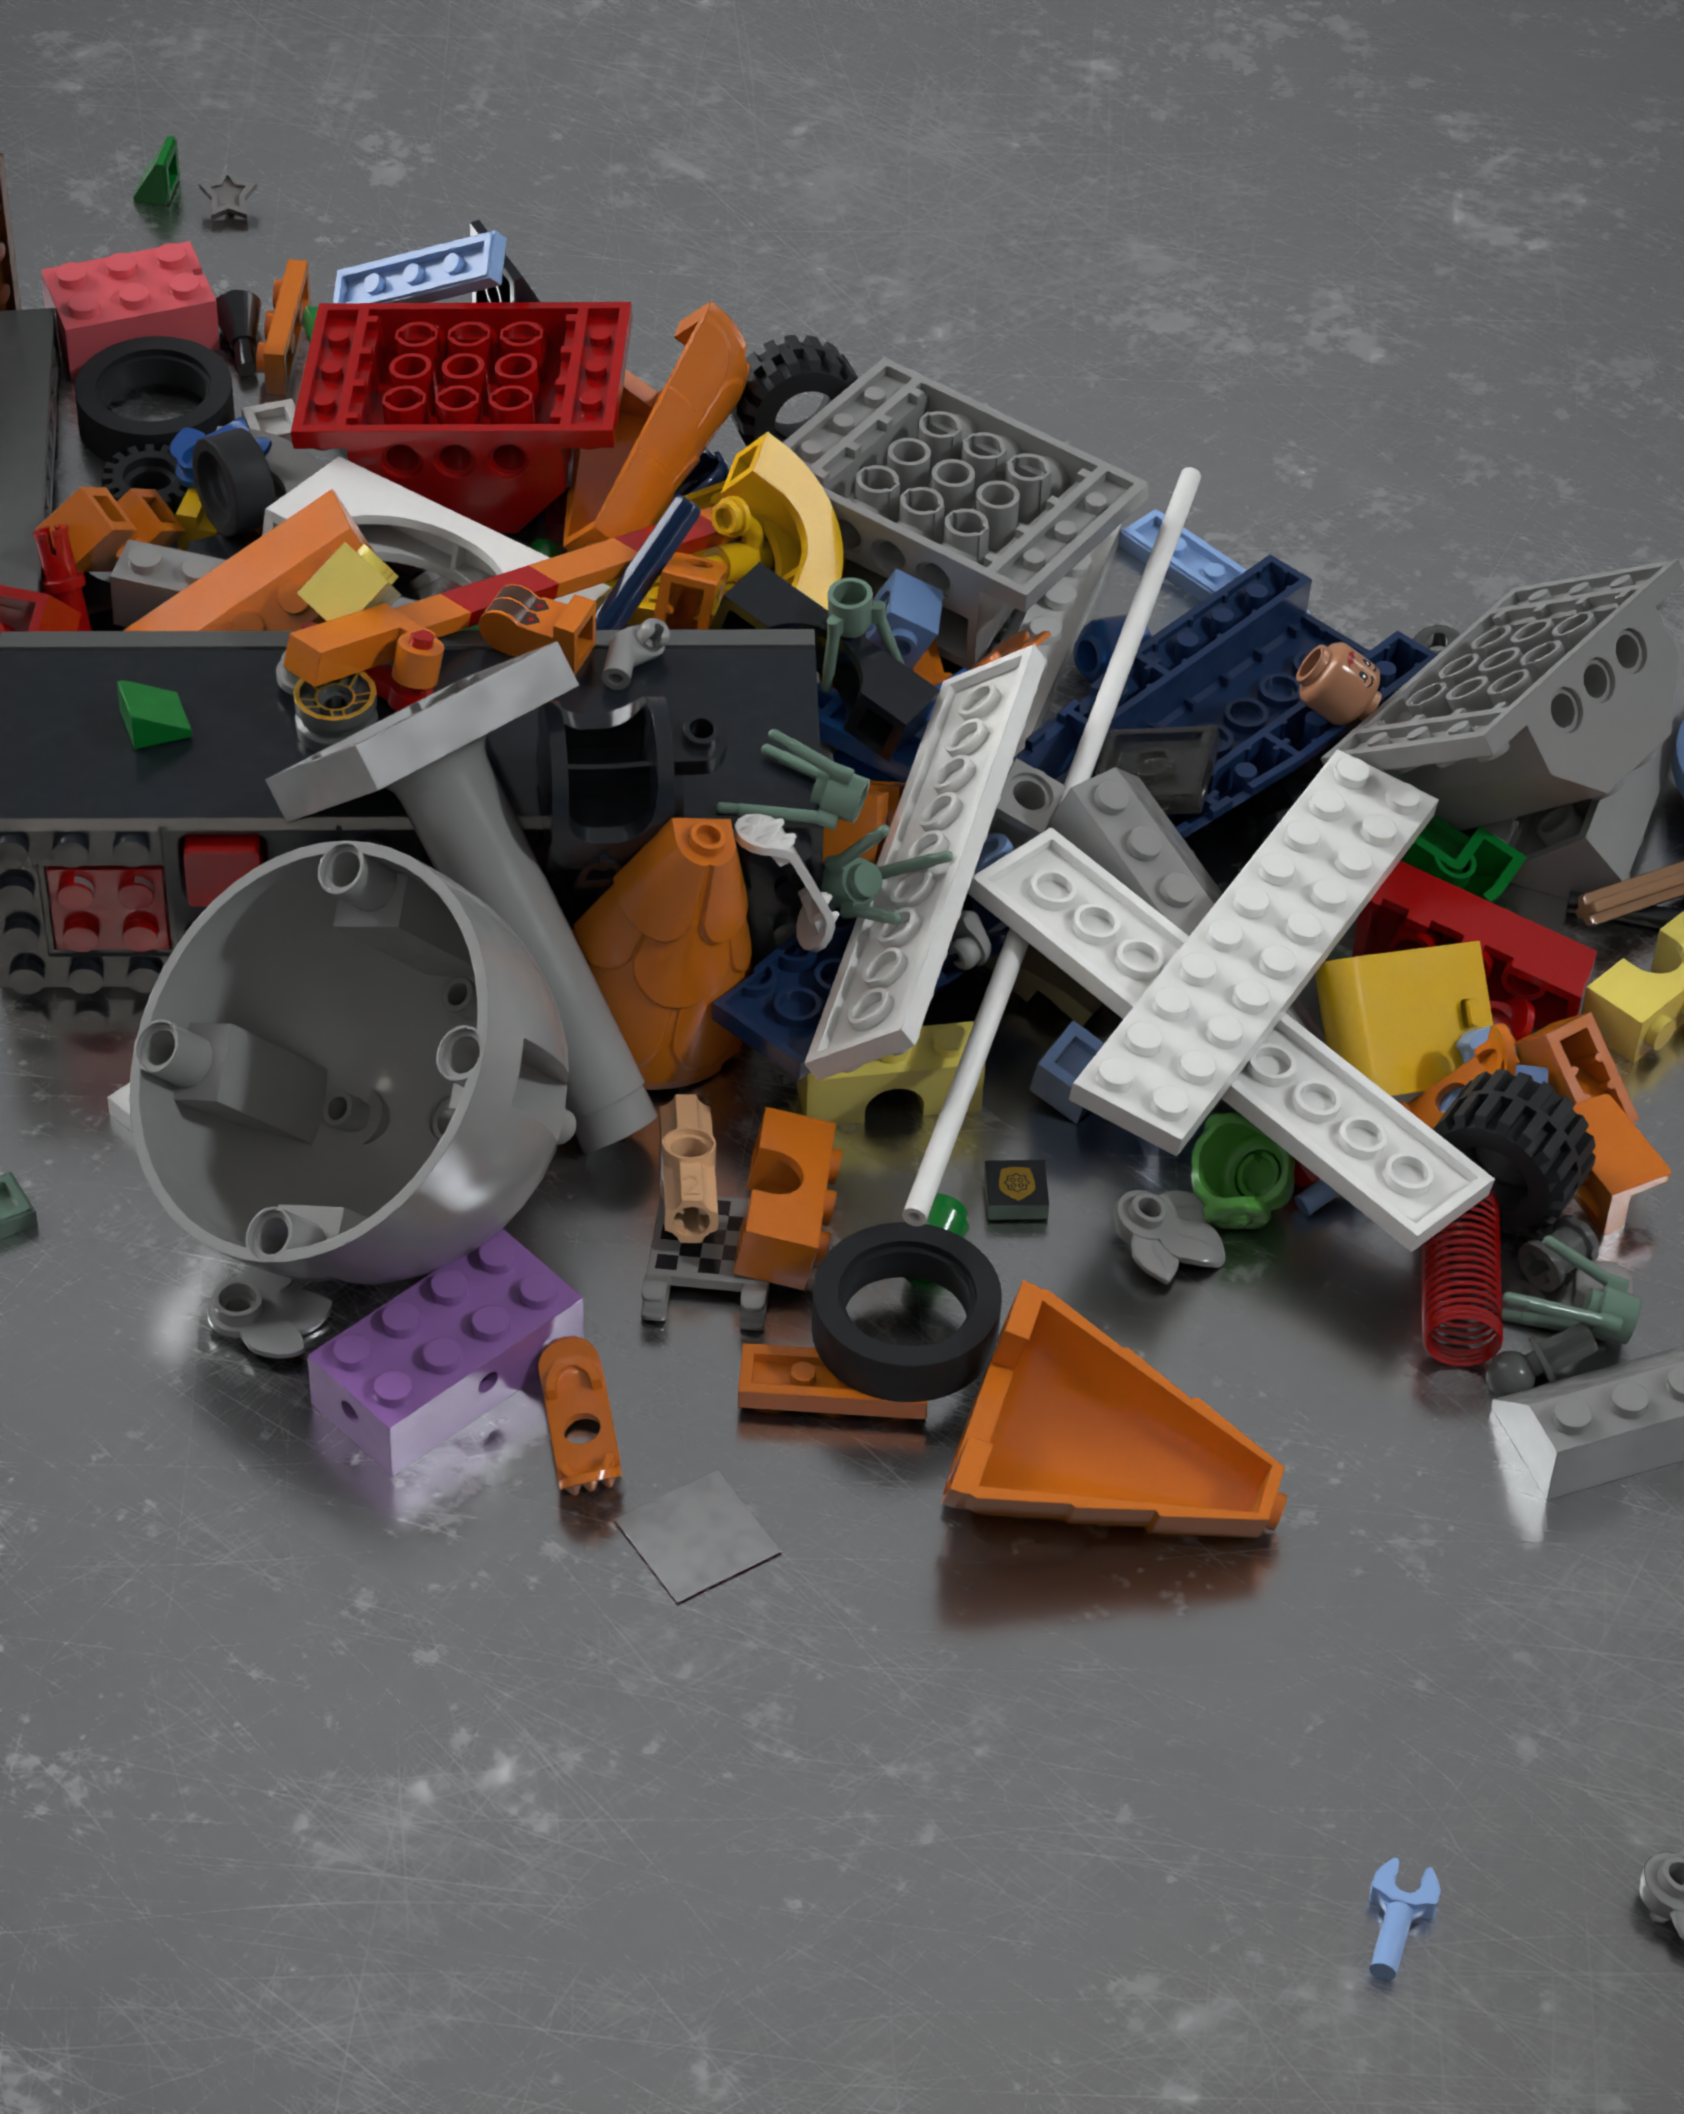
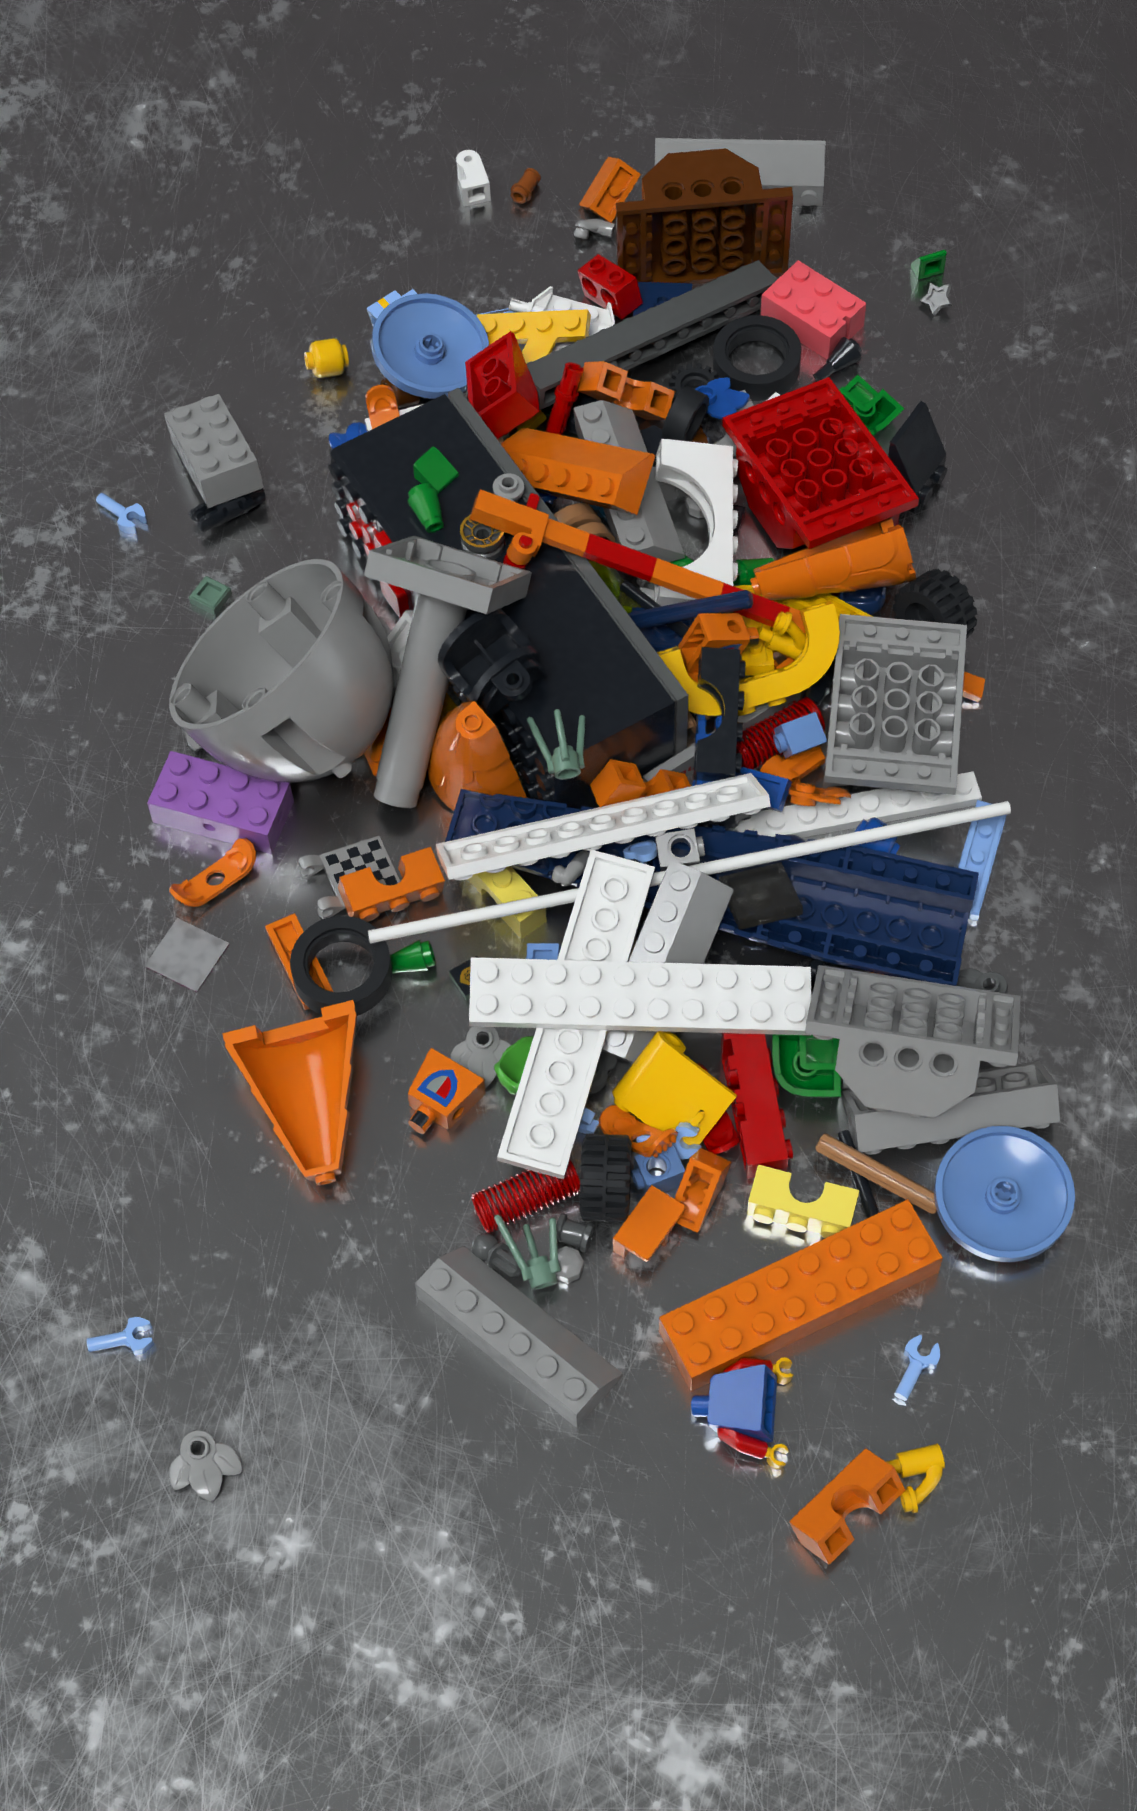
camera: 65 degrees right, 15 degrees up
orange plate [256,259,311,396] -> none
light yellow arch [297,542,401,621] -> none
light blue tile [333,230,507,303] -> none
orange leg [478,584,596,676] -> none
light grey arm [601,618,670,690] -> none
light nougat piece [659,1094,719,1243] -> none
white piece [733,814,839,952] -> none
sand green plant [821,577,905,693] -> none
sand green plant [821,825,953,925] -> none
nougat head [1296,642,1382,726] -> none
none -> green cone [408,483,444,533]
none -> orange torso [408,1048,486,1134]
none -> light grey plate [493,473,524,502]

